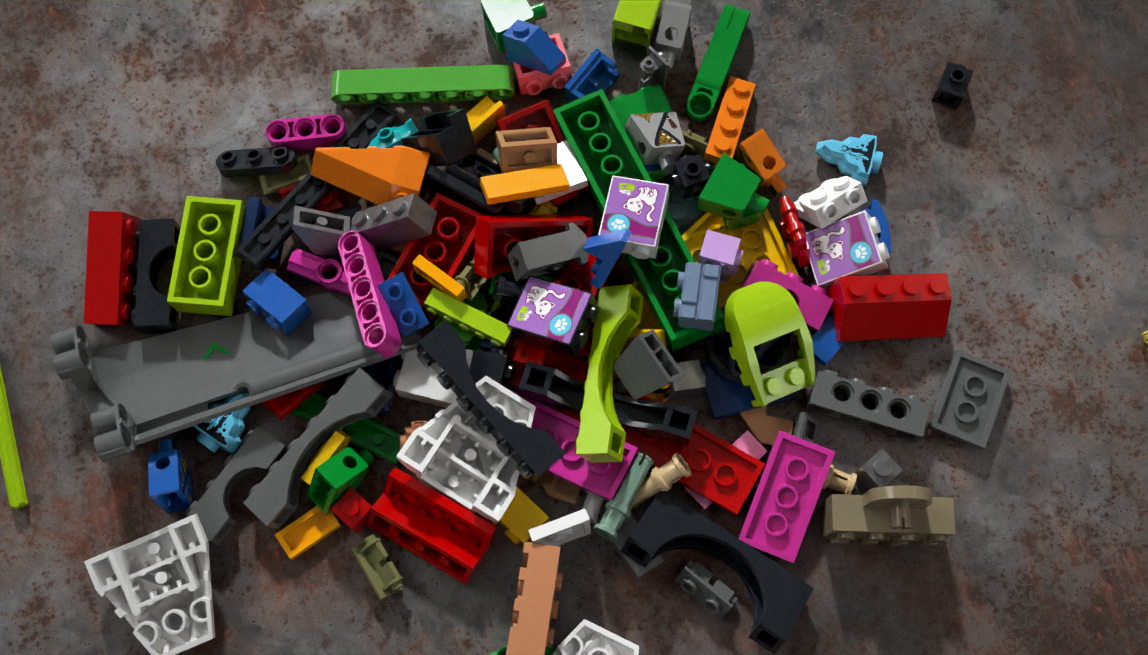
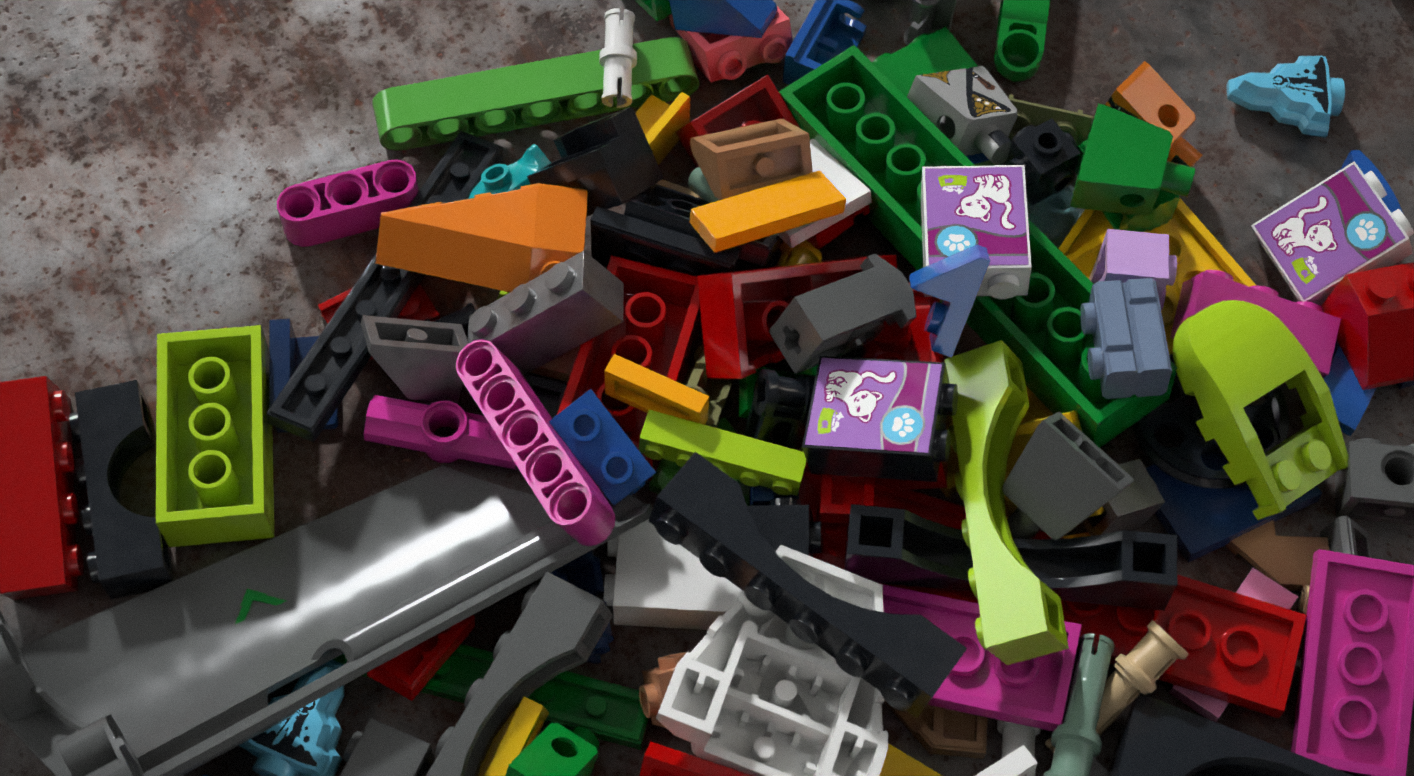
camera: 15 degrees left, 10 degrees down
black plate [216,146,298,177] -> none
blue brick [243,268,312,335] -> none
olive tile [258,154,312,199] -> none
orange plate [703,76,756,164] -> none
red plate [779,196,810,268] -> none
white plate [794,176,867,229] -> none
none -> white pin [599,8,637,108]

